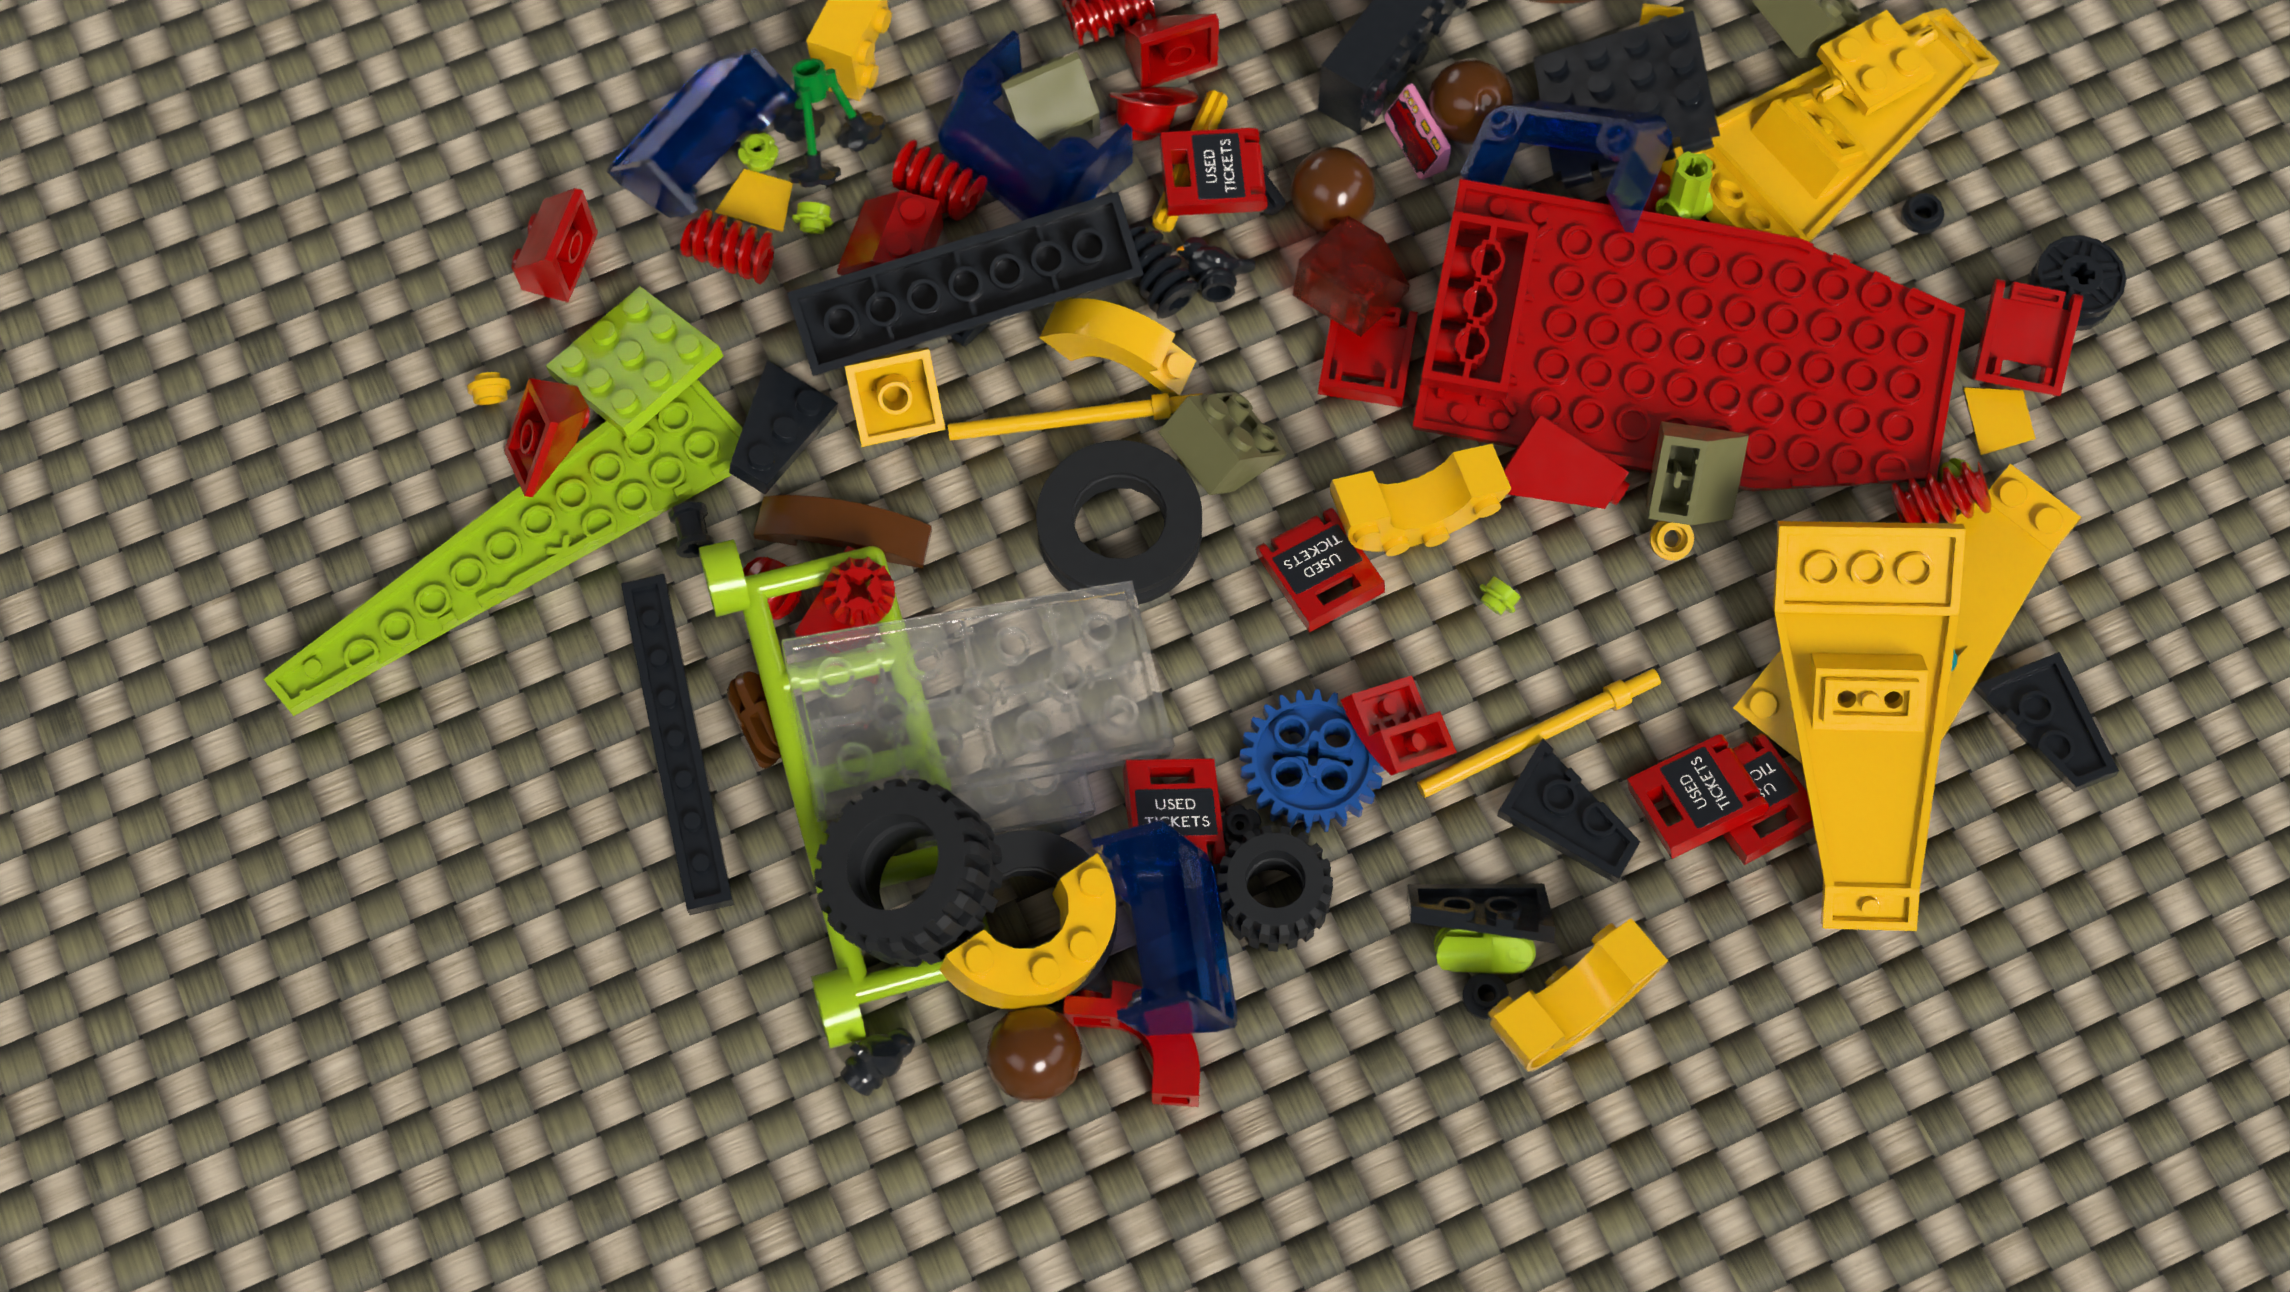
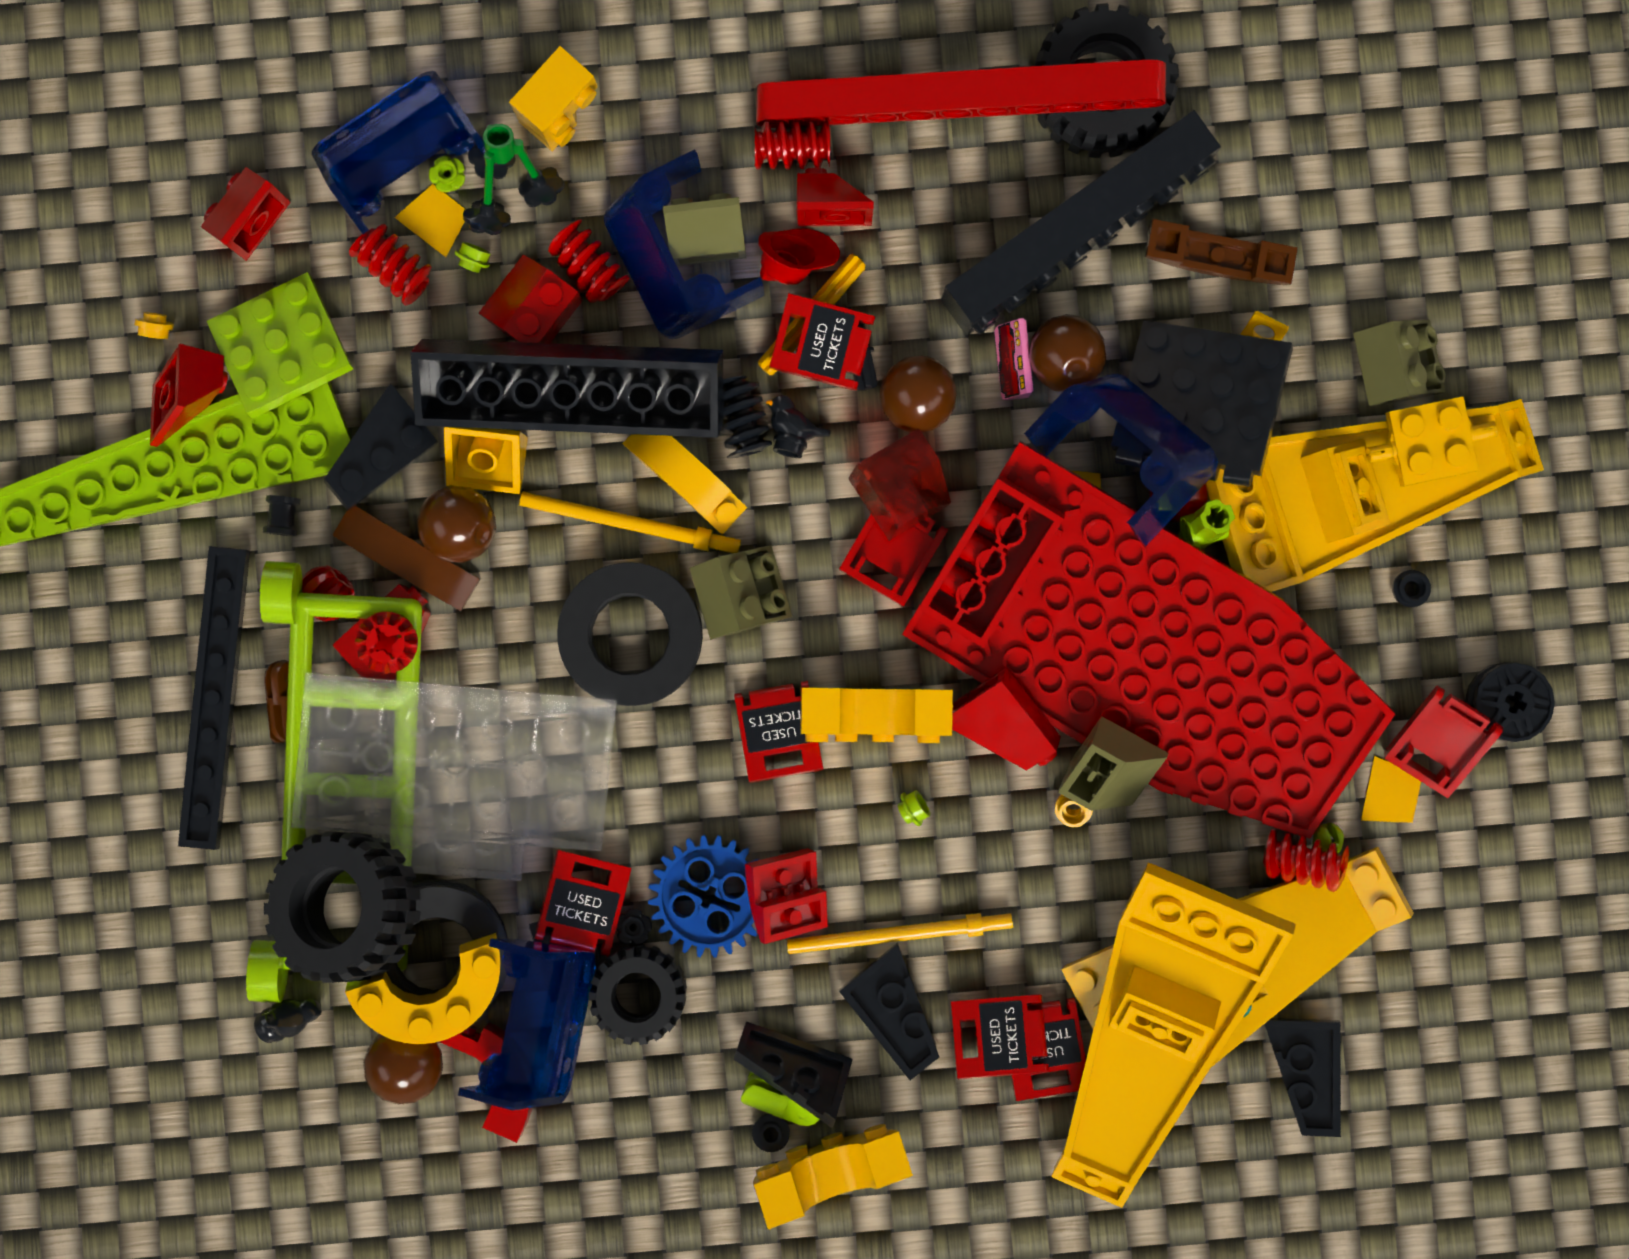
camera: 20 degrees right, 20 degrees up
none -> reddish brown piece [417,485,496,563]

